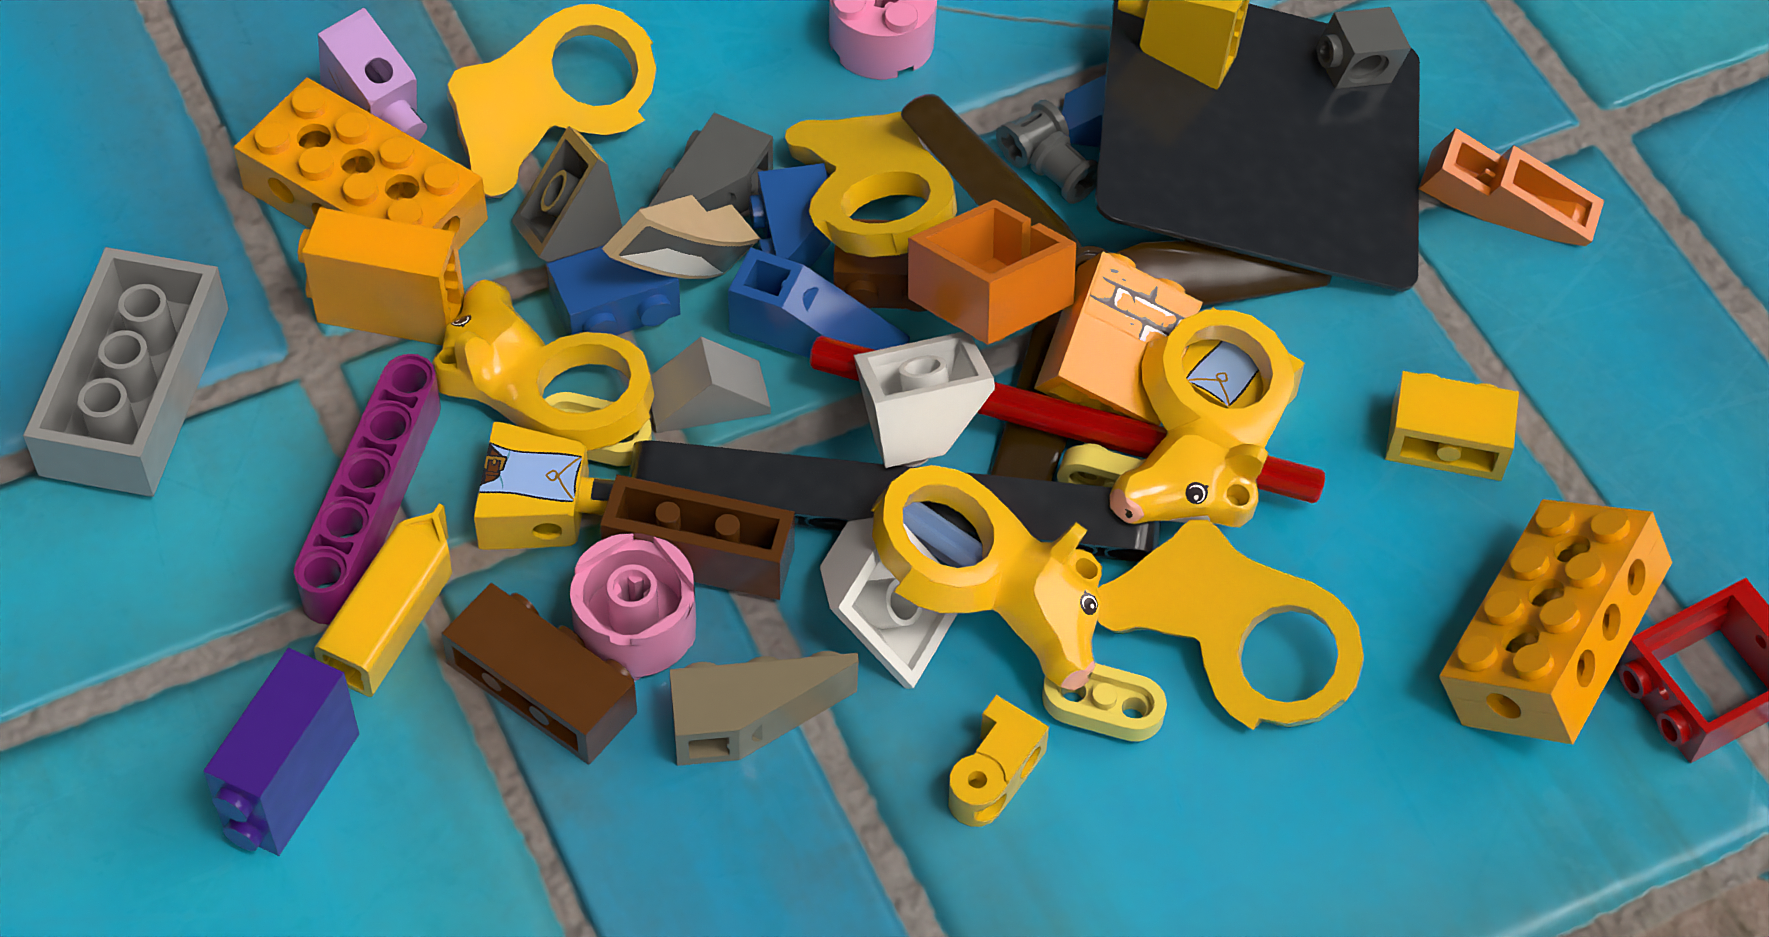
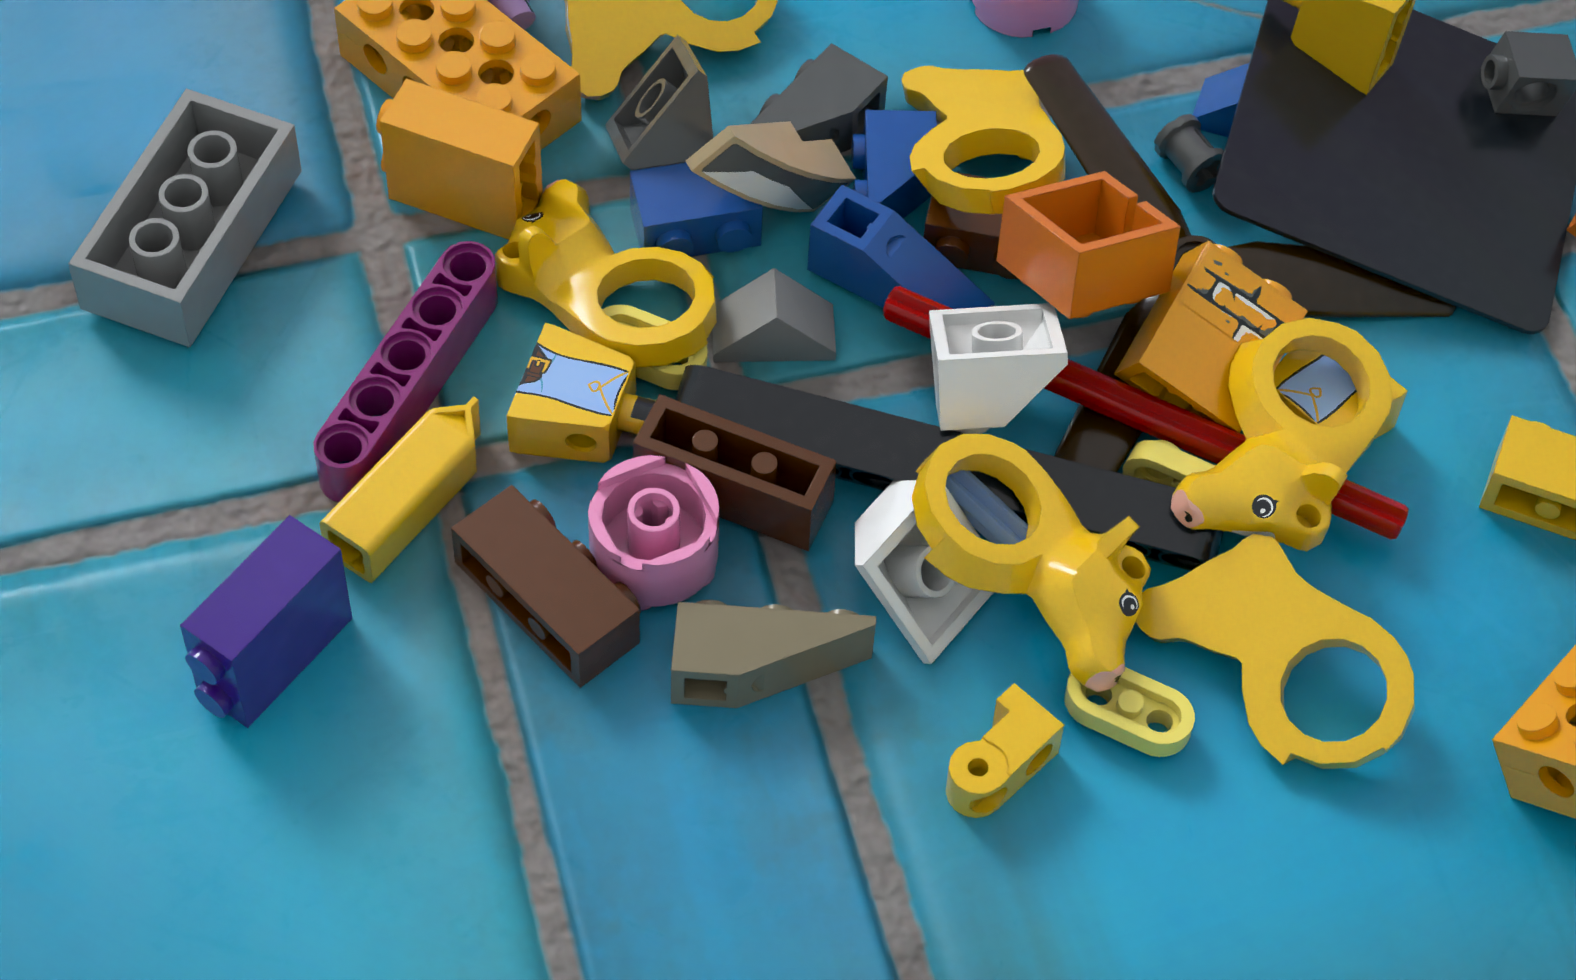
camera: 10 degrees right, 0 degrees up
dark grey bush [996,100,1069,169] -> none

